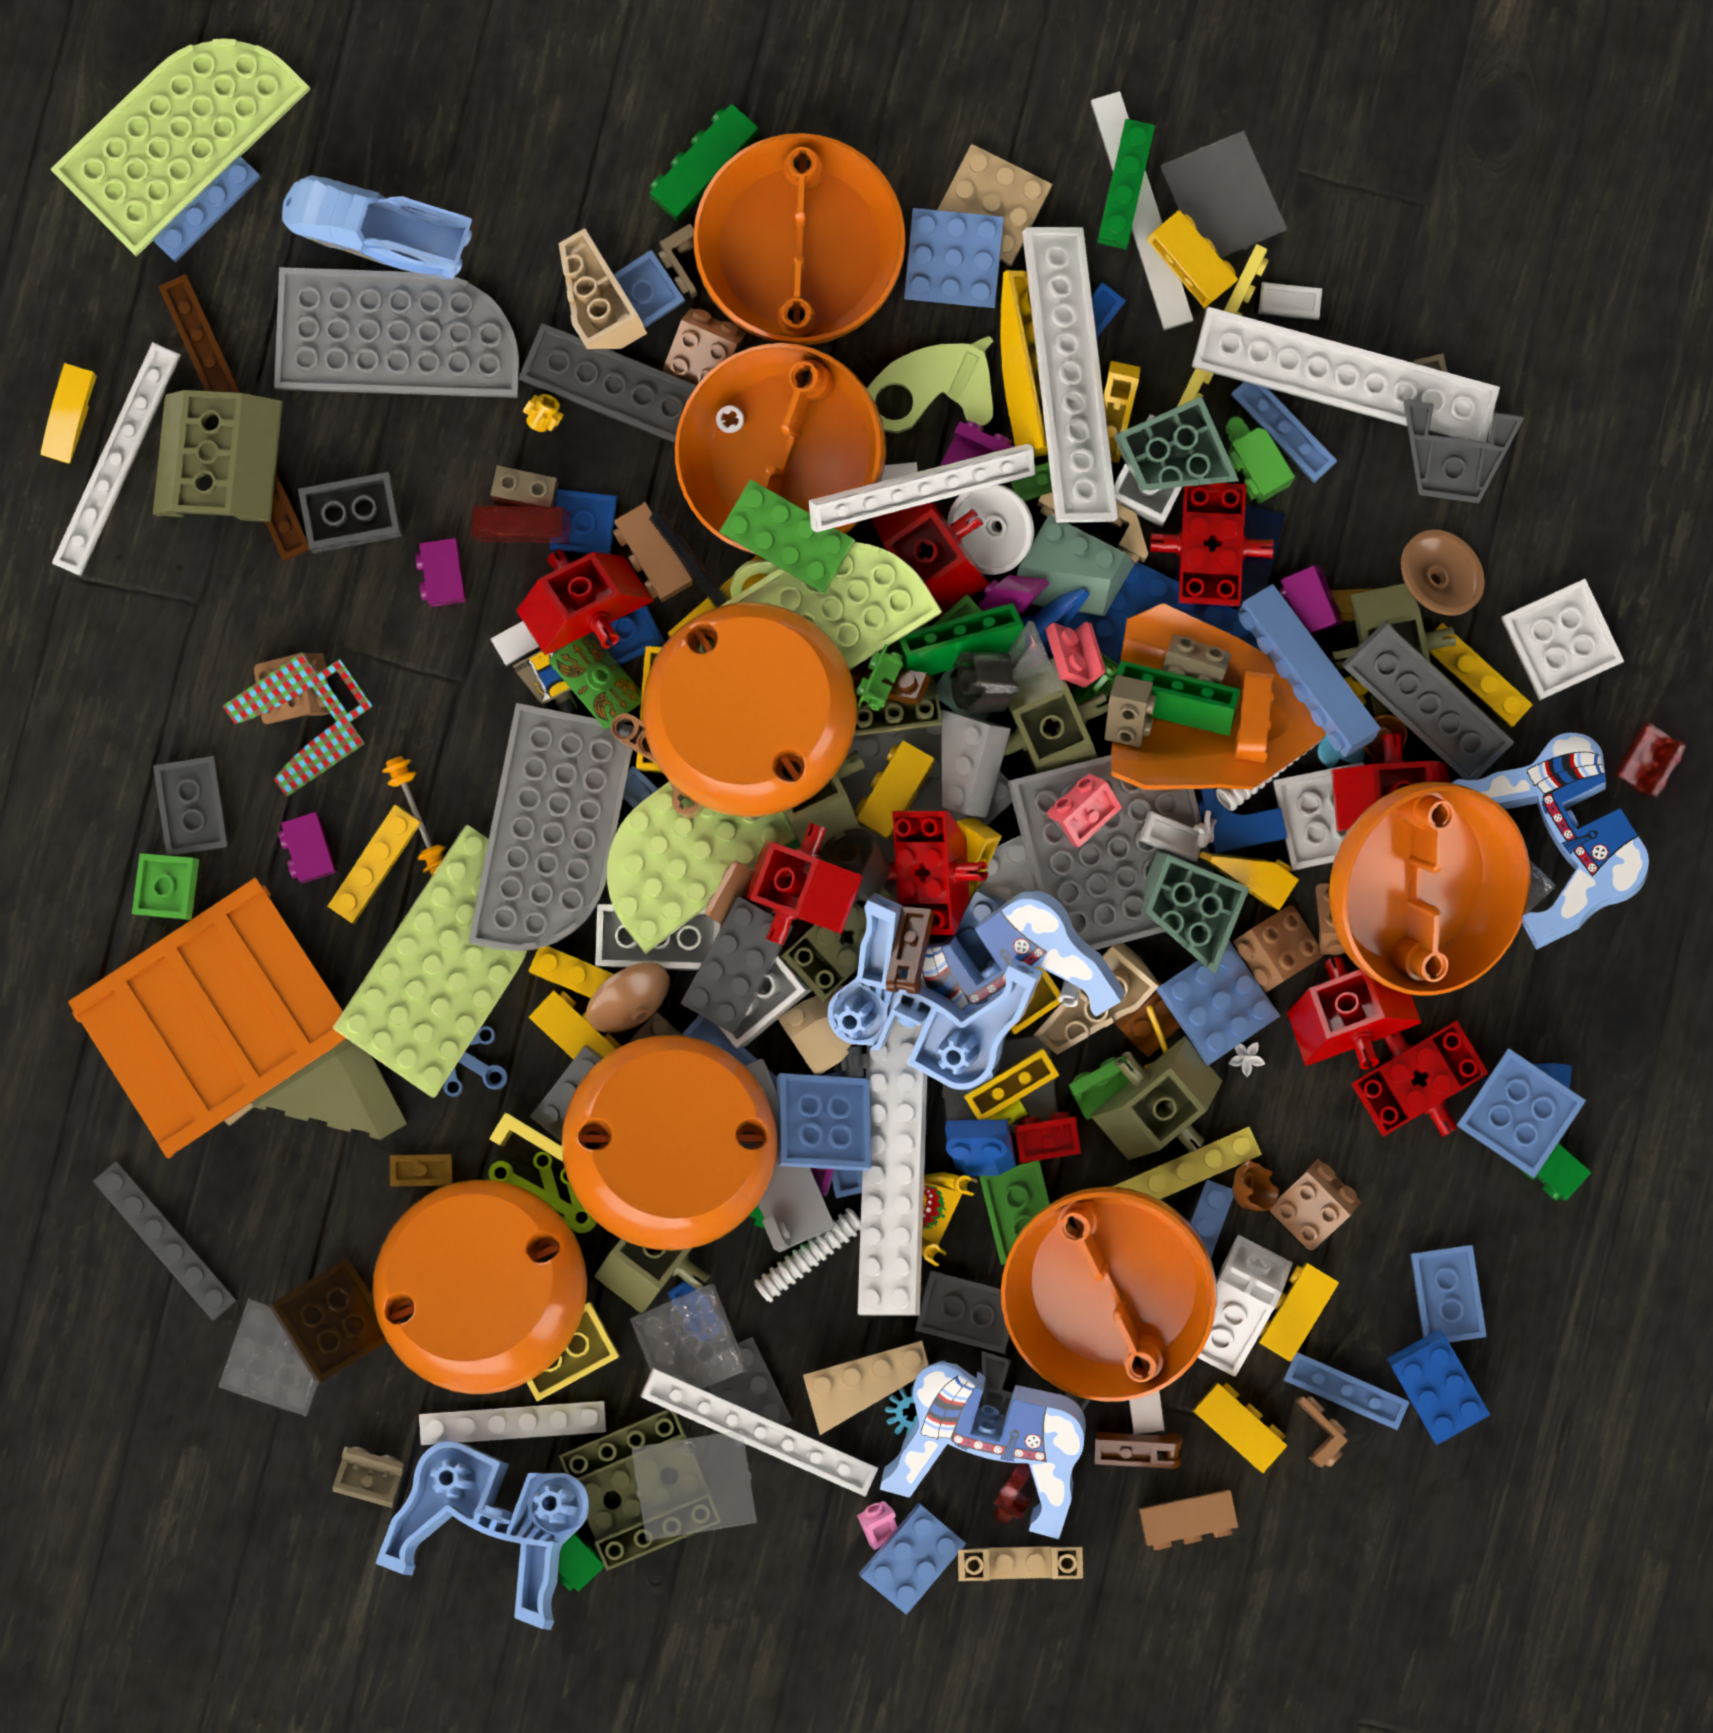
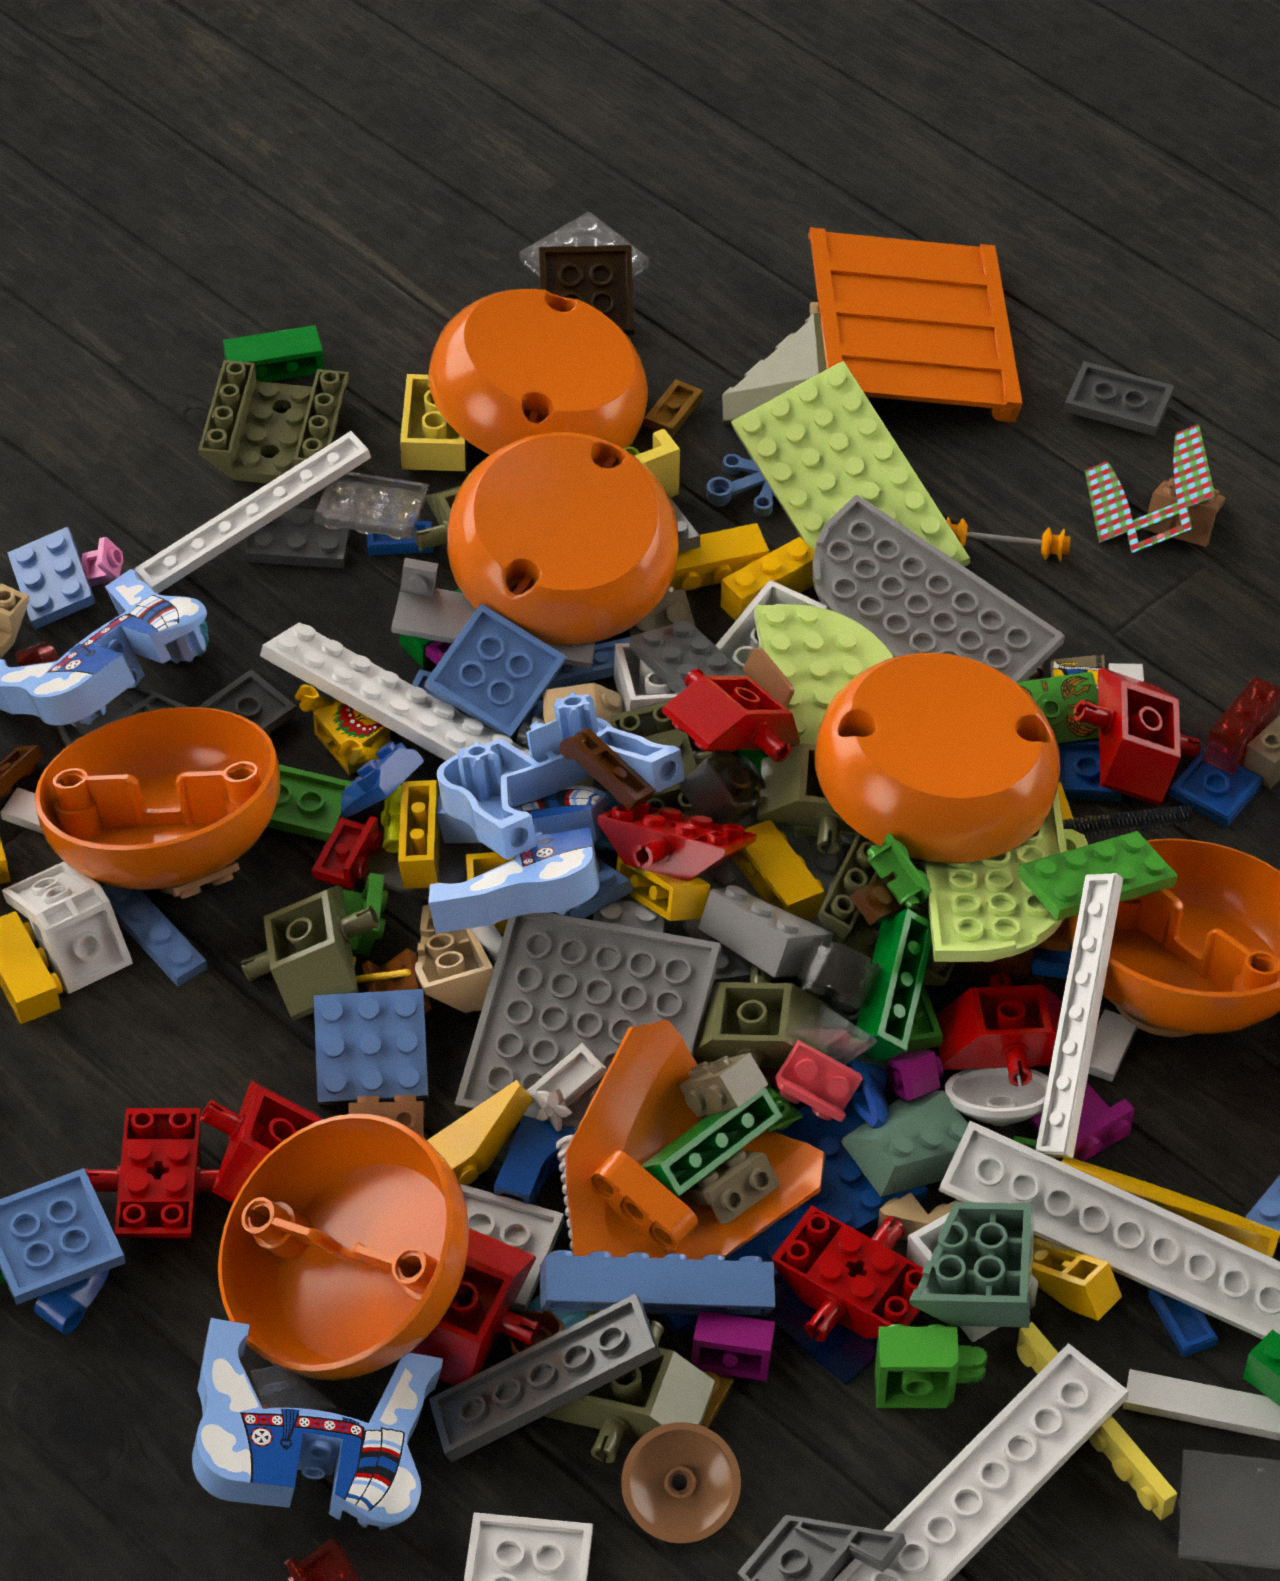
camera: 120 degrees right, 35 degrees down
dark grey plate [93,1161,237,1321] -> none
bright green plate [132,853,199,920] -> none
magenta brick [278,812,337,884] -> none
yellow plate [327,805,422,924] -> none
dark tan bracket [333,1447,404,1508] -> none
light blue animal [375,1441,589,1630] -> none
magenta brick [415,538,466,607] -> none
white plate [419,1401,606,1445] -> none
medium nougat dish [586,962,670,1033] -> none
medium nougat brick [612,502,693,603] -> none
clear piece [632,1430,757,1541] -> none
white bush [716,405,745,433] -> none
white piece [754,1208,861,1303] -> none
tan wedge [803,1340,929,1435] -> none
yellowish green animal [867,336,993,434] -> none
coral bracket [1046,774,1122,848] -> none
light yellow plate [1112,1127,1262,1200] -> none
sand green wedge [1143,852,1249,974] -> none
yellow brick [1146,210,1239,309] -> none
white plant [1228,1042,1265,1077] -> none
medium blue plate [1230,382,1337,483] -> none
dark orange hair [1232,1160,1279,1211] -> none
white tile [1258,282,1322,320] -> none
medium nougat bracket [1270,1159,1361,1250] -> none
yellow plate [1429,623,1533,728] -> none

